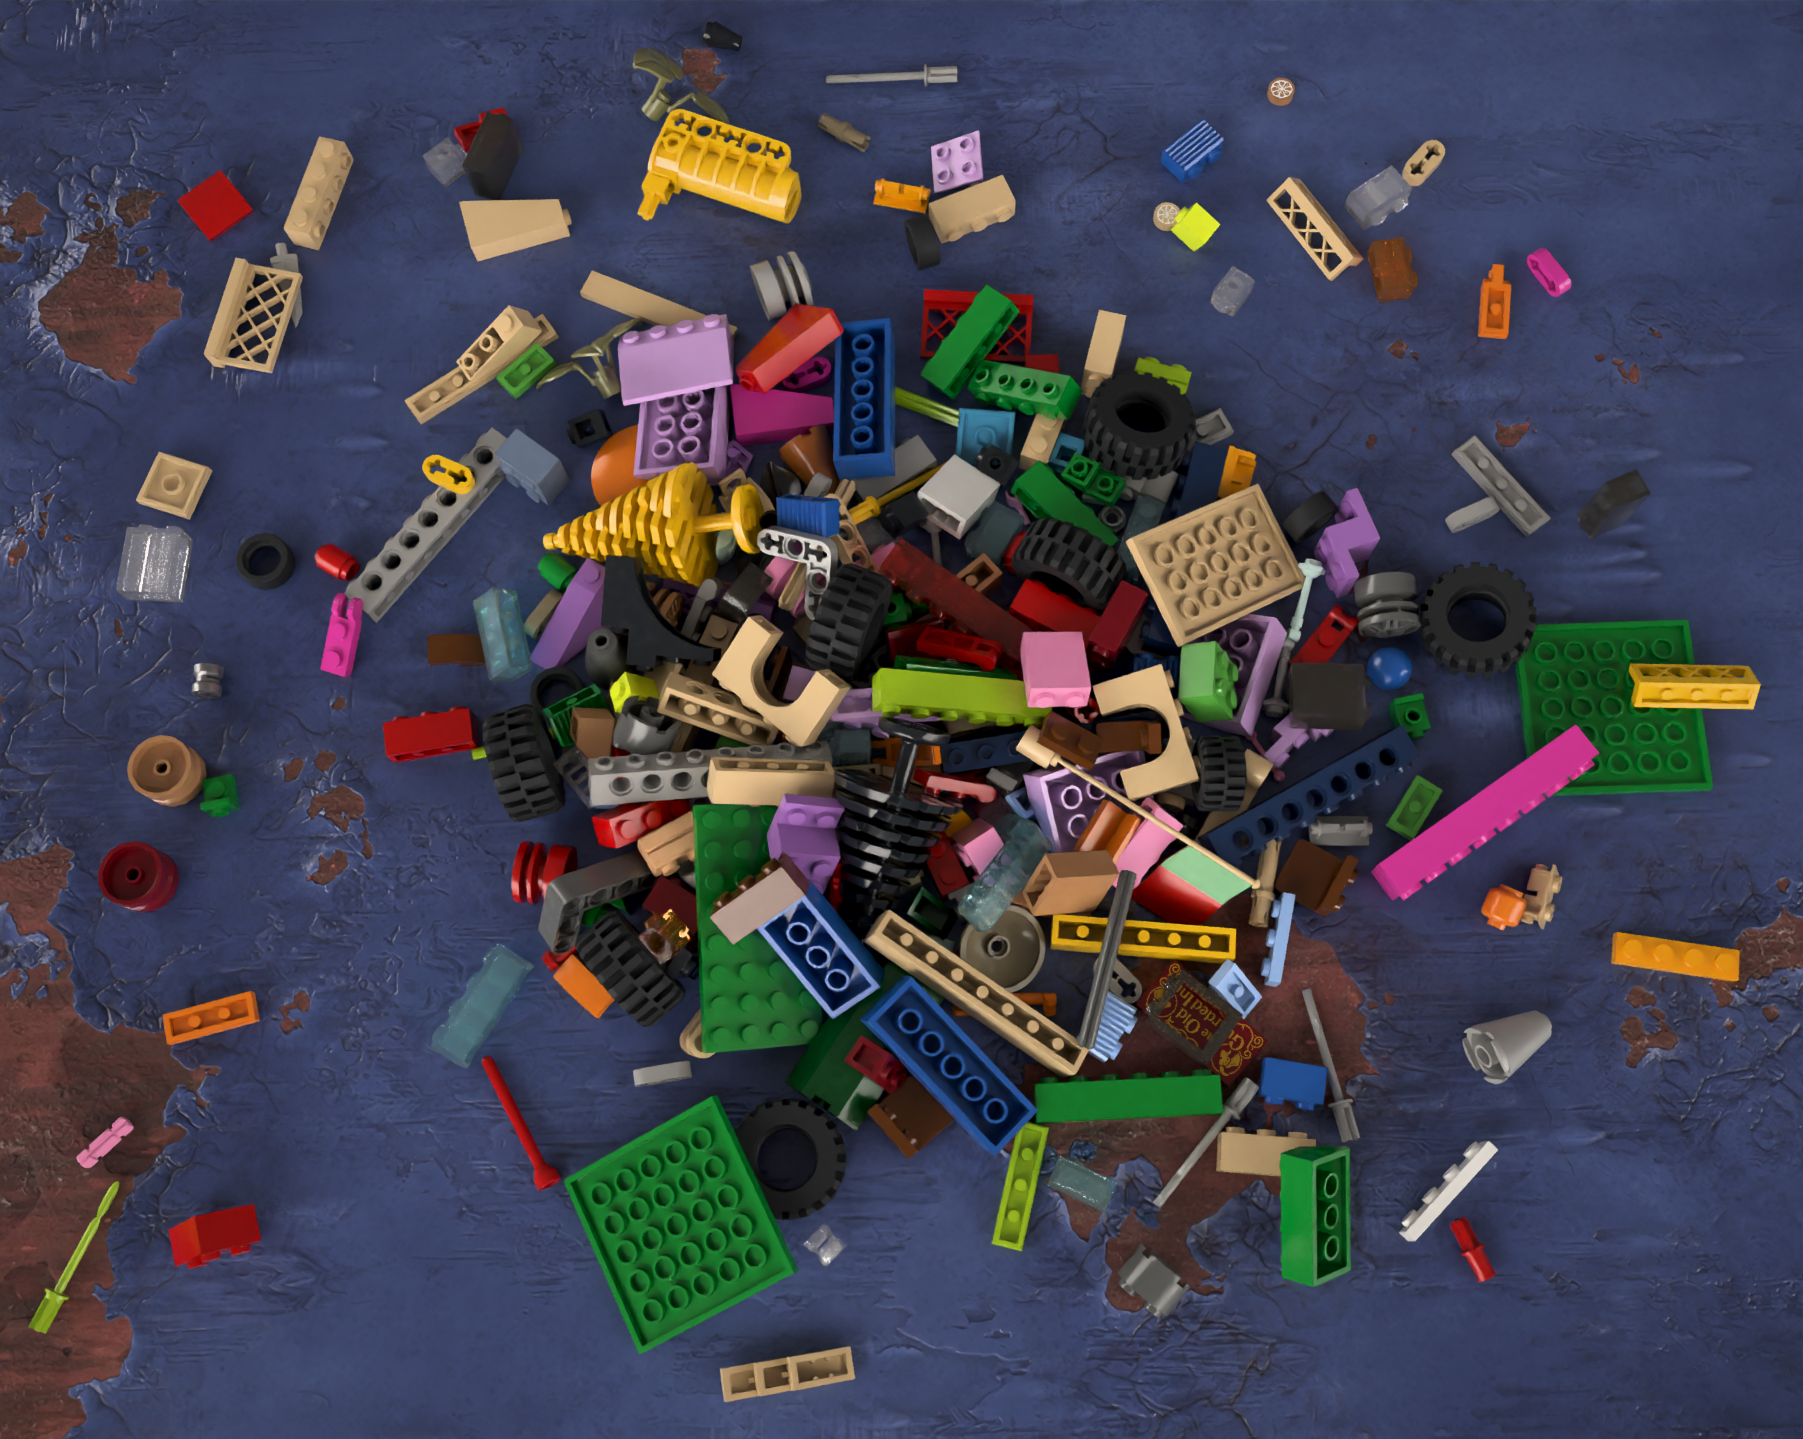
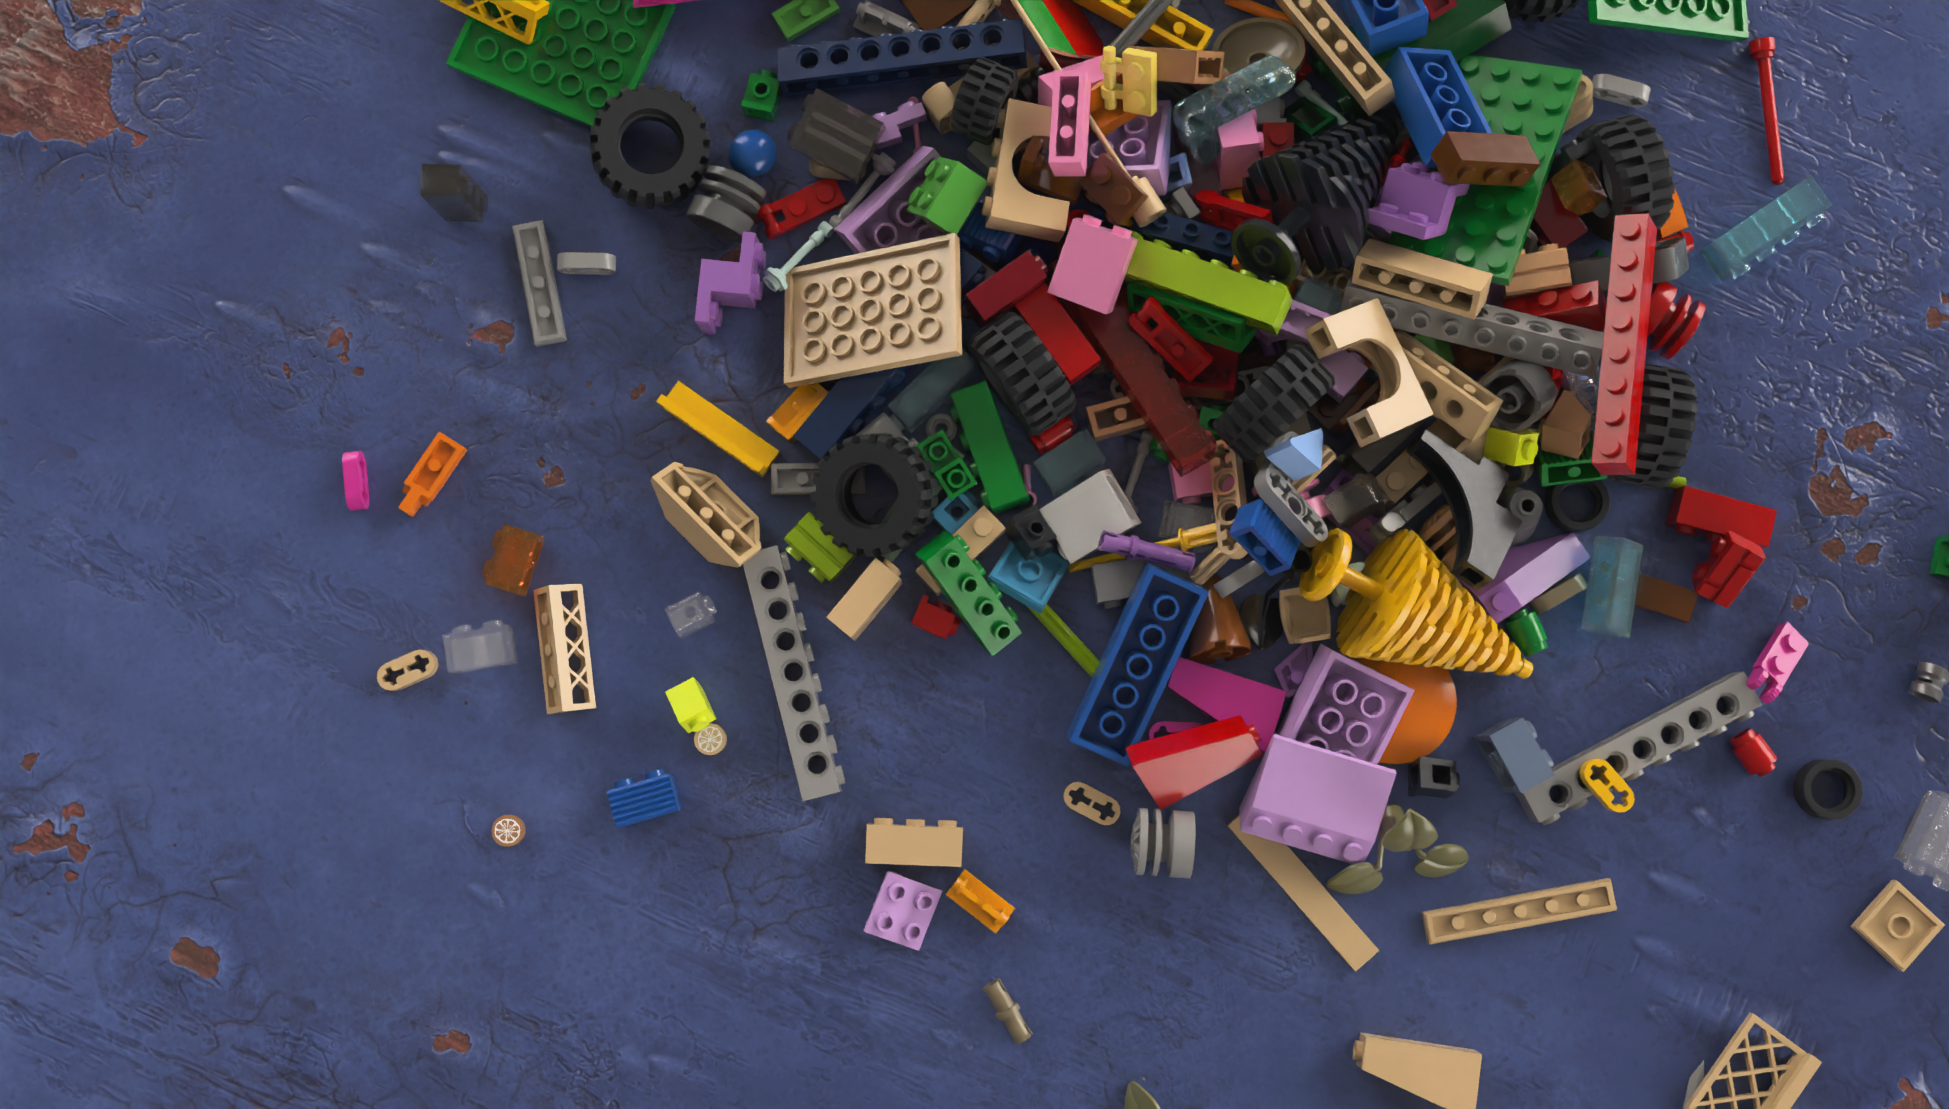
camera: 160 degrees left, 10 degrees up
tan slope [456,305,542,382] -> none
bright green plate [496,342,557,399] -> none
yellow piece [637,109,802,224] -> none
light grey piece [826,64,958,86] -> none
black brick [878,491,929,540] -> none
black tyre [904,214,940,270] -> none
green brick [920,285,1020,400] -> none
red fence [920,289,1034,364] -> none
black tyre [1282,491,1339,543] -> none
none -> tan wedge [650,462,761,568]
none -> yellow fence [656,381,781,478]
none -> light grey brick [743,545,846,801]
none -> bright pink brick [1048,70,1091,177]
none -> tan beam [1063,782,1121,825]
none -> medium lavender pin [1098,530,1196,573]
none -> light yellow plate [1100,46,1157,117]
none -> light blue slope [1264,428,1323,481]
none -> brick [1592,213,1657,475]
none -> red brick [1691,530,1766,608]

